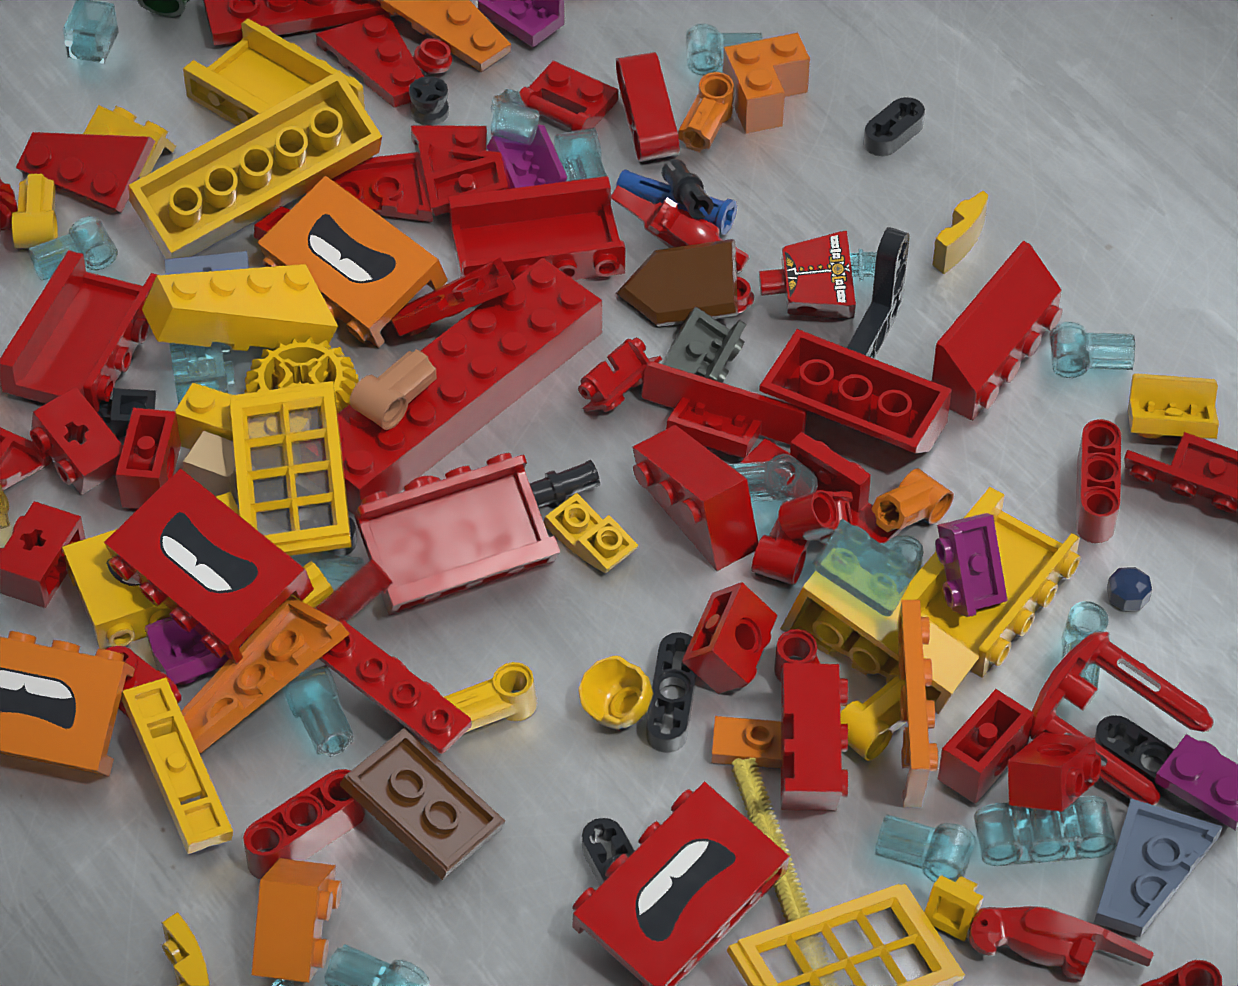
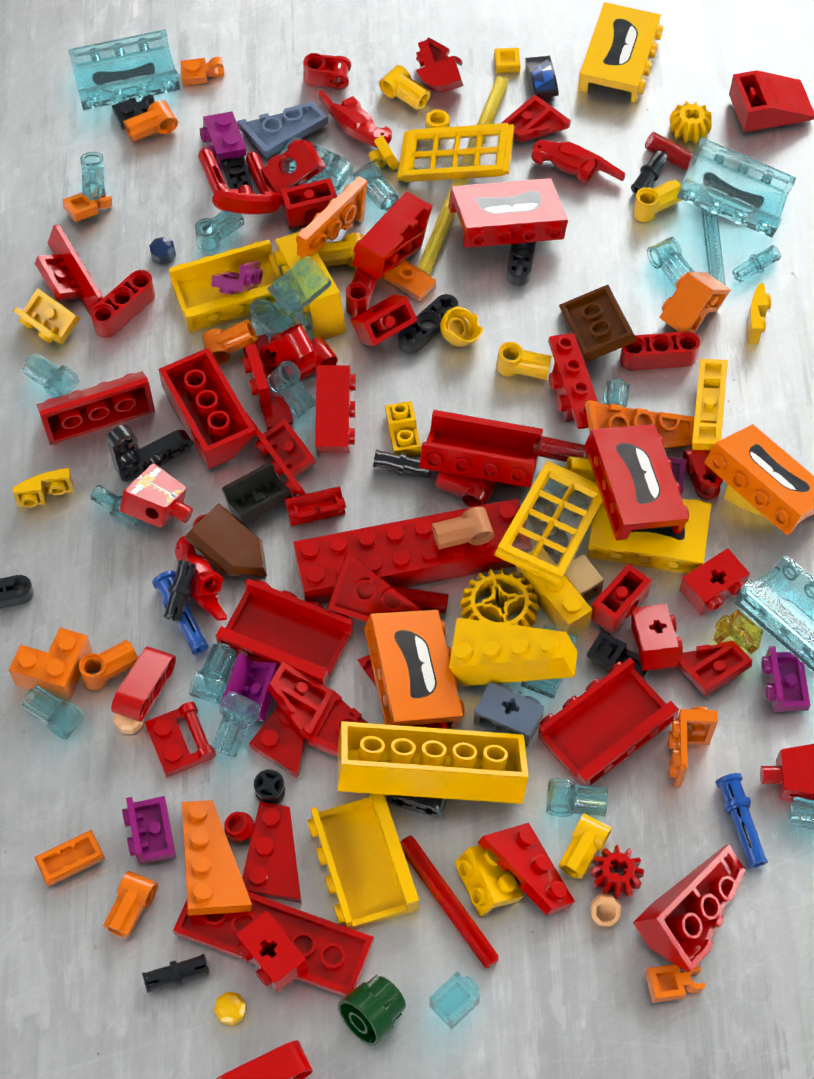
camera: 145 degrees left, 10 degrees up
none -> red piece [391,585,449,615]
none -> red axle [400,835,499,968]

